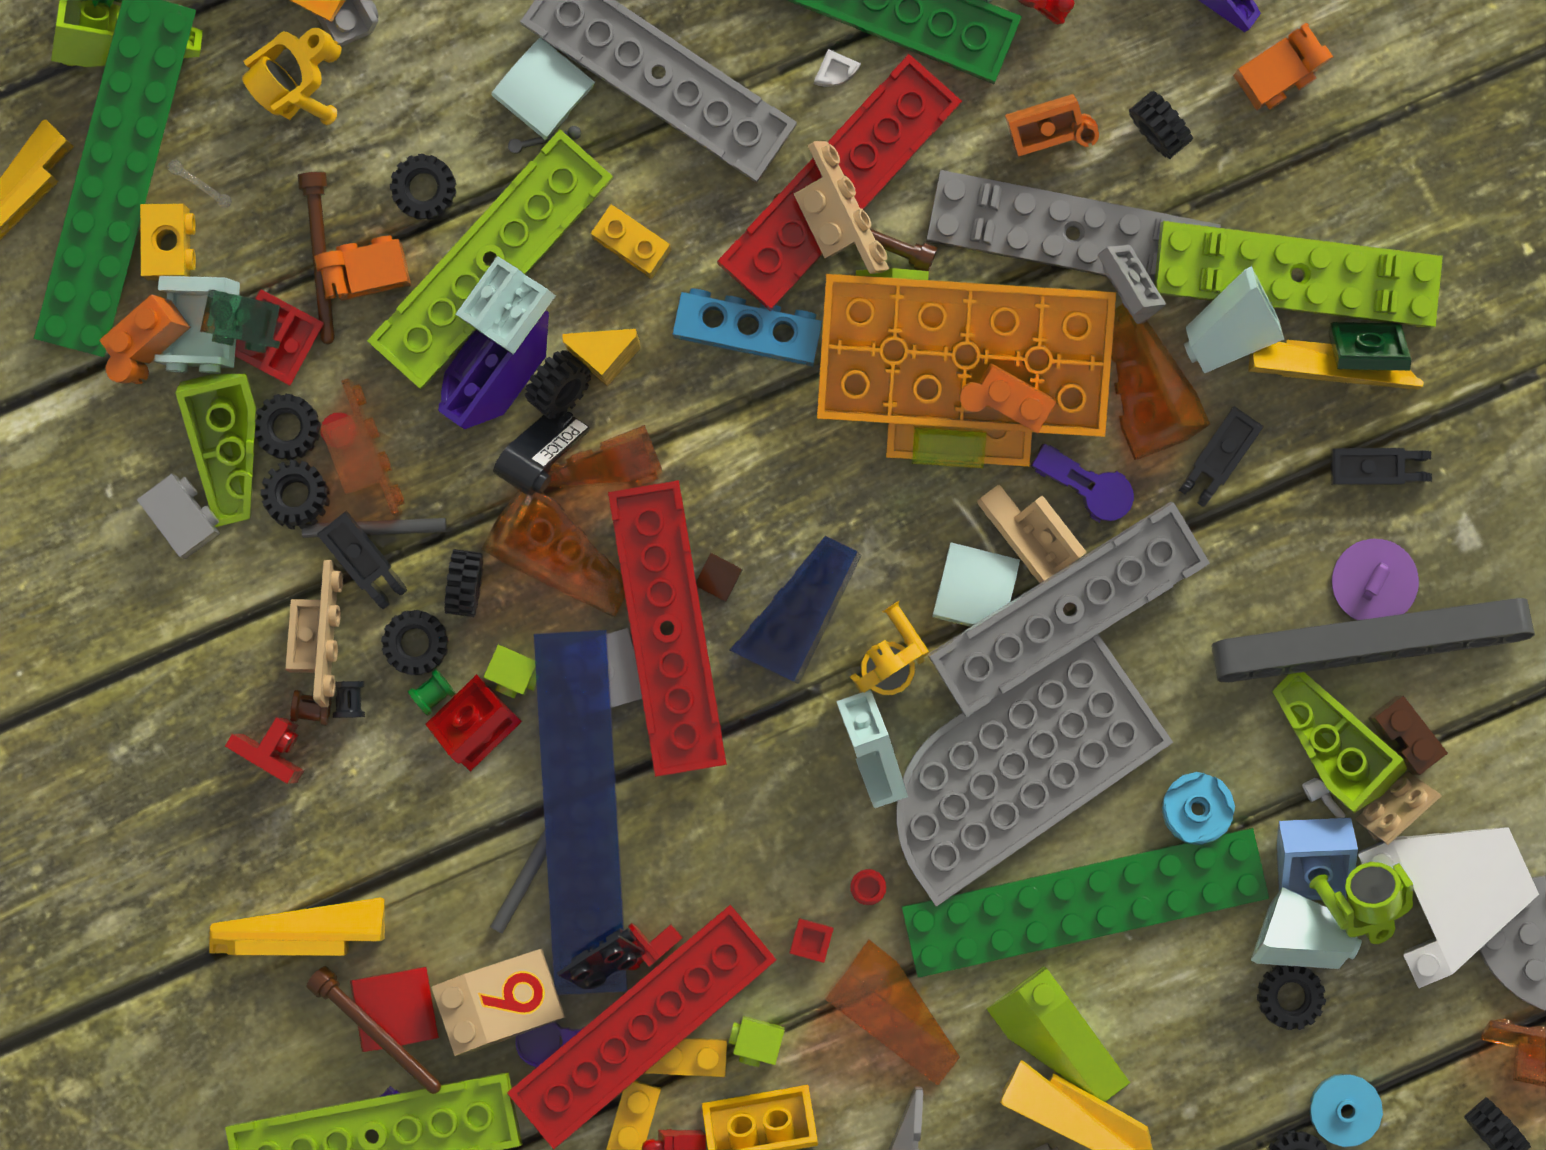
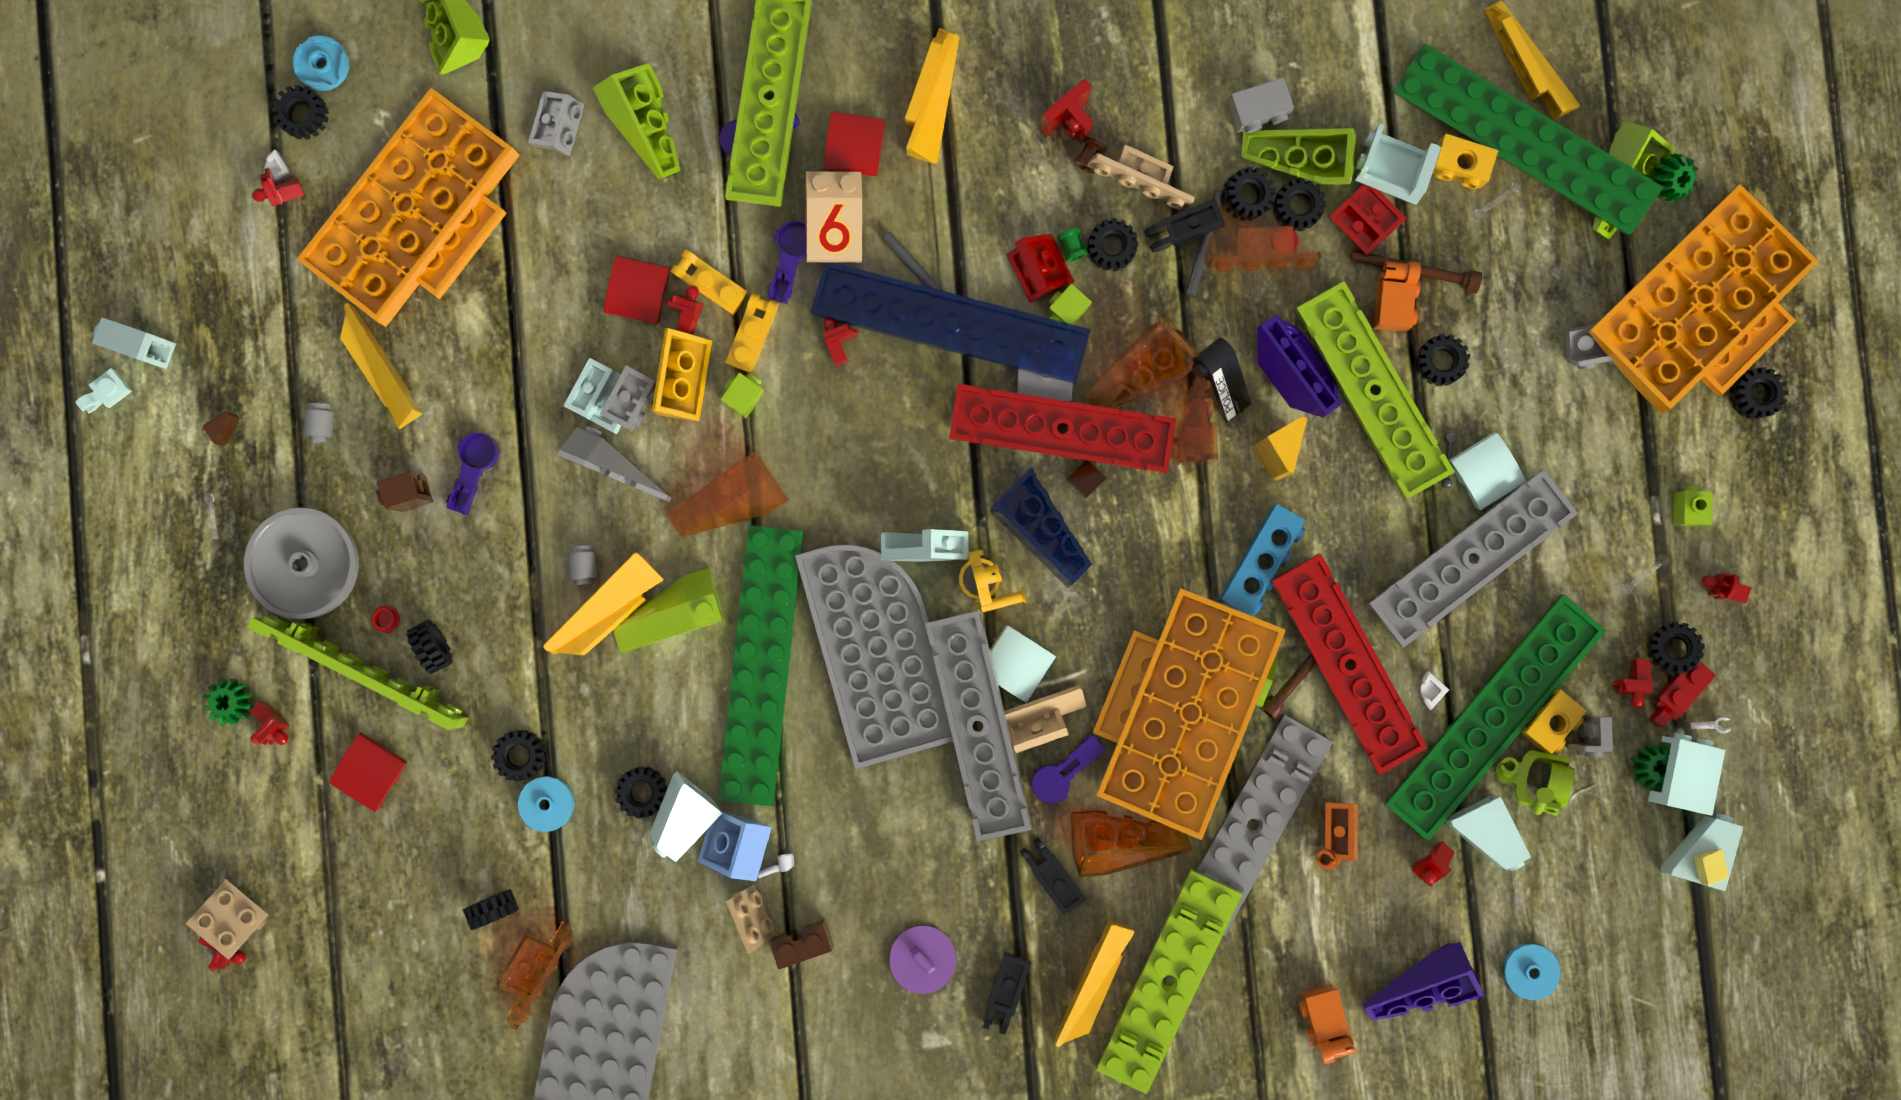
camera: 105 degrees right, 0 degrees up
orange hinge [99,294,191,384] -> none
clear green bracket [200,289,280,353] -> none
yellow piece [242,28,341,125] -> none
reddish brown piece [306,966,441,1094] -> none
black bush [332,681,365,718] -> none
black tyre [444,549,484,617] -> none
light aqua slope [456,256,556,354] -> none
red plate [507,905,777,1150] -> none
black tyre [525,350,591,419] -> none
black hinge [557,928,646,990] -> none
yellow brick [591,204,671,280] -> none
red plate [789,918,834,963] -> none
tan bracket [794,141,889,274] -> none
red plate [850,869,886,905] -> none
clear neon green tile [912,428,987,468] -> none
orange hinge [959,363,1056,433] -> none
light grey bracket [1097,245,1166,324] -> none
black tyre [1129,91,1193,159] -> none
medium azure plate [1162,772,1235,845] -> none
light aqua slope [1184,266,1284,373] -> none
dark grey beam [1211,598,1535,682] -> none
lime wedge [1272,672,1407,813] -> none
lime piece [1309,862,1413,944] -> none
dark green plate [1329,322,1411,371] -> none
white wedge [1358,827,1539,988] -> none

